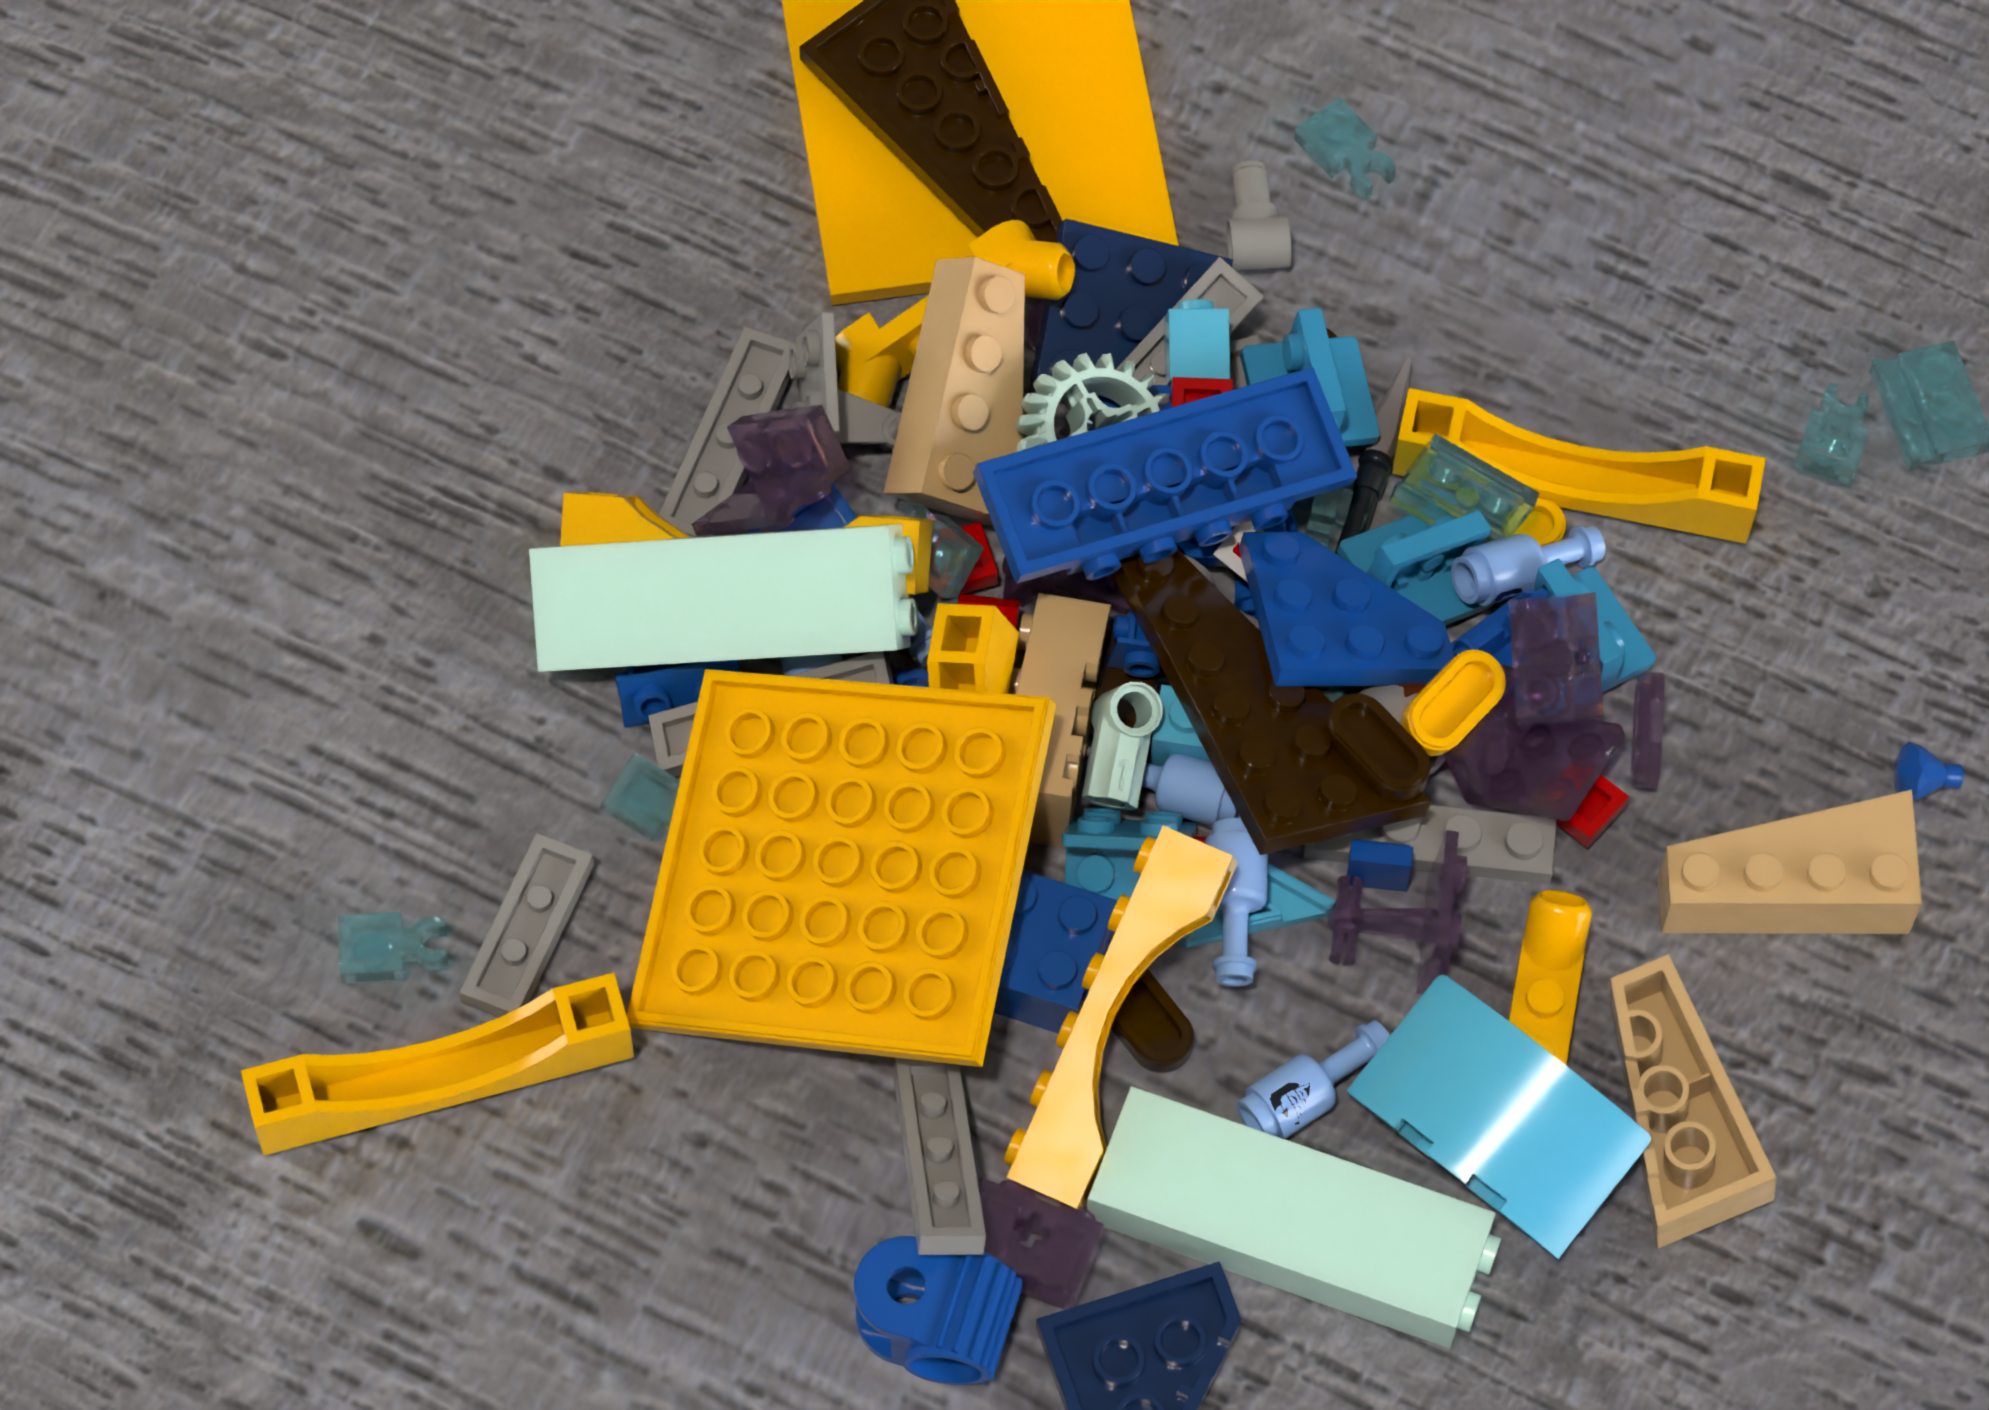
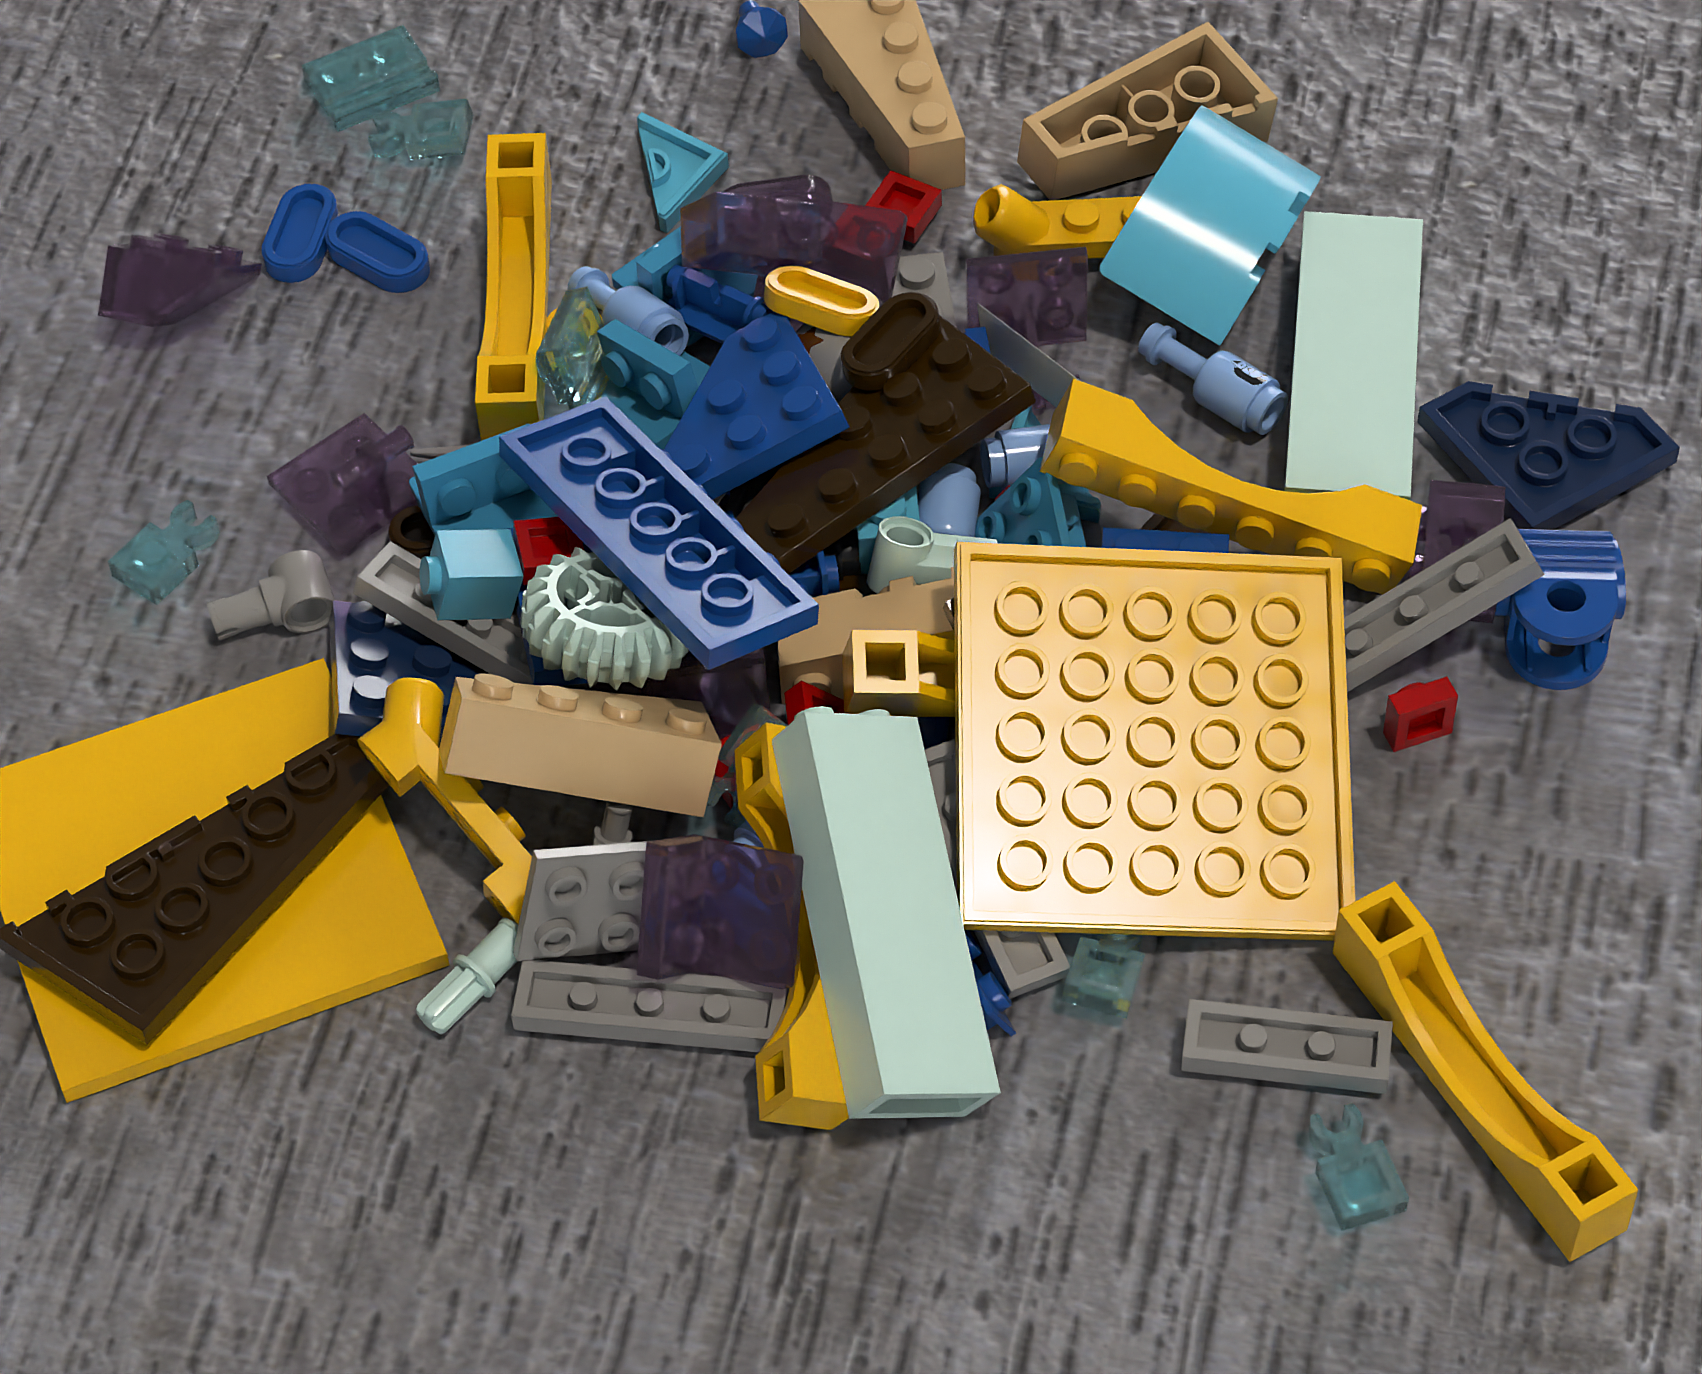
camera: 100 degrees left, 10 degrees down
none -> clear purple slope [98,233,262,327]
none -> blue tile [261,184,339,283]
none -> clear purple plate [267,413,418,555]
none -> blue tile [325,211,430,293]
none -> light aqua axle [416,918,518,1034]
none -> medium azure tile [637,112,729,233]
none -> red plate [863,170,942,244]
none -> white sticker [977,302,1080,408]
none -> red plate [1383,676,1458,752]

